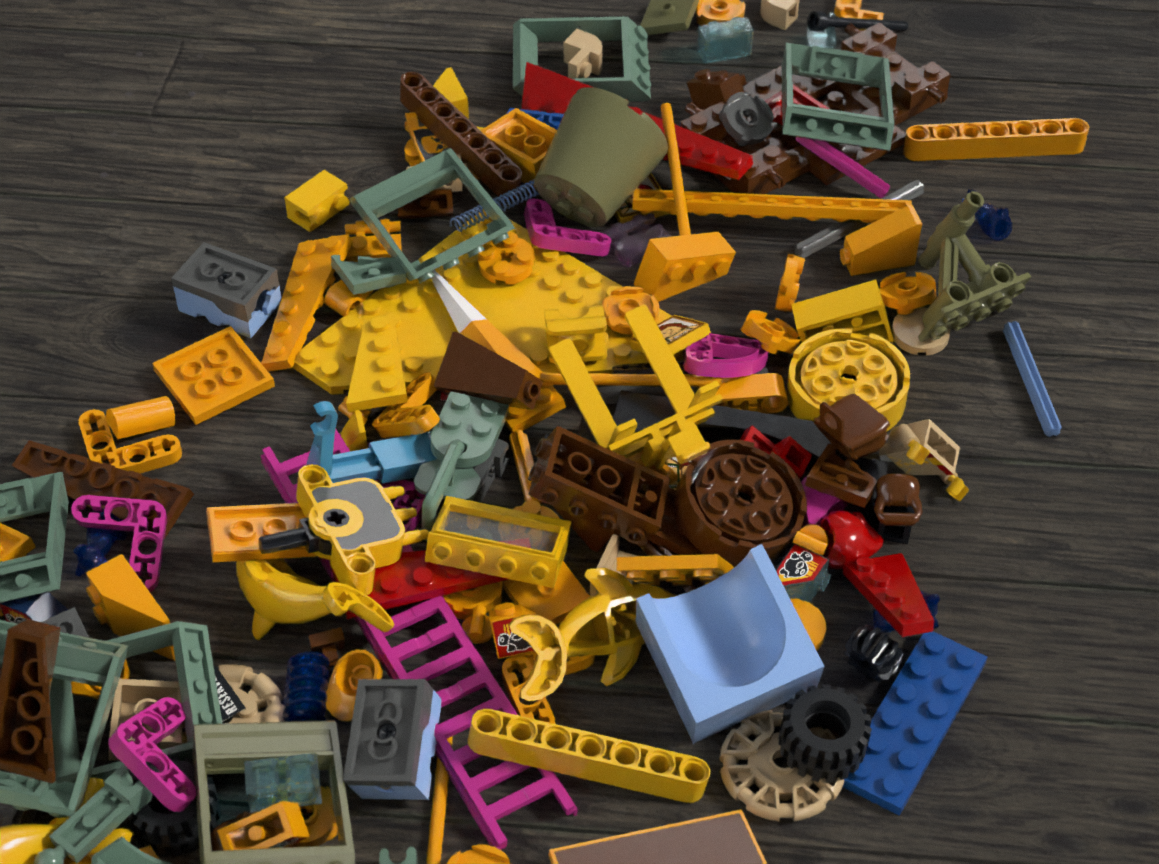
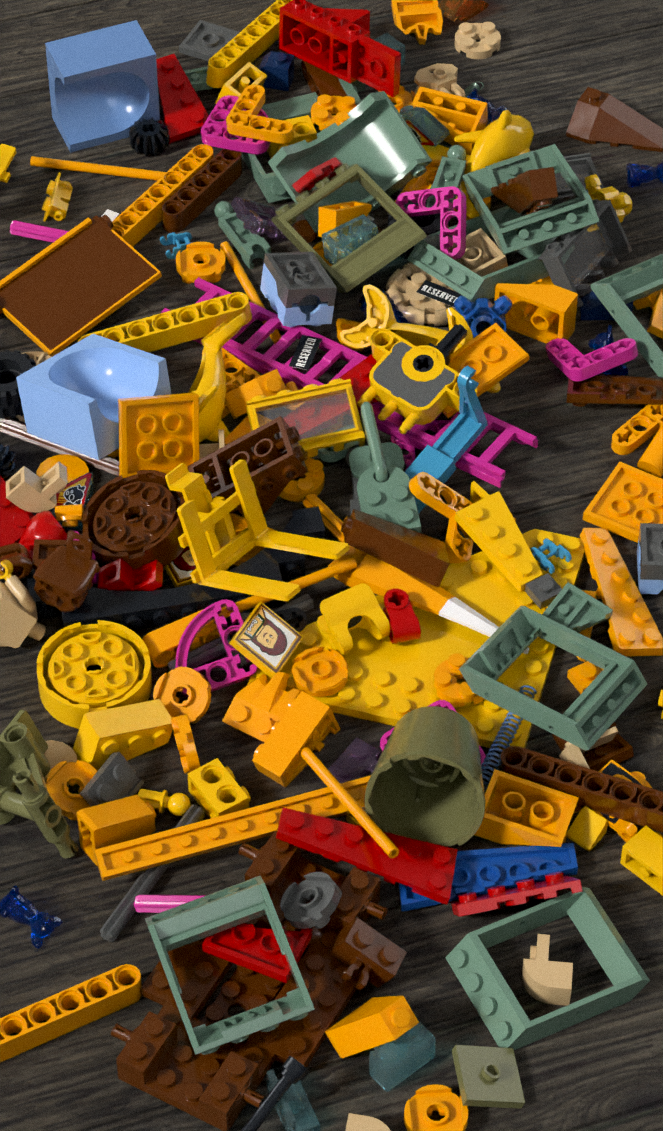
camera: 155 degrees right, 0 degrees up
none -> tan brick [6,462,68,513]
none -> dark grey plate [80,752,144,807]
none -> yellow axle [137,789,191,816]
none -> yellow brick [187,758,251,819]
none -> light orange plate [222,672,302,743]
none -> black sticker [289,335,322,370]
none -> light orange slope [325,996,419,1058]
none -> red piece [383,588,421,644]
none -> blue piece [454,295,512,338]
none -> dark grey plate [525,573,562,609]
none -> dark azure piece [530,538,572,574]

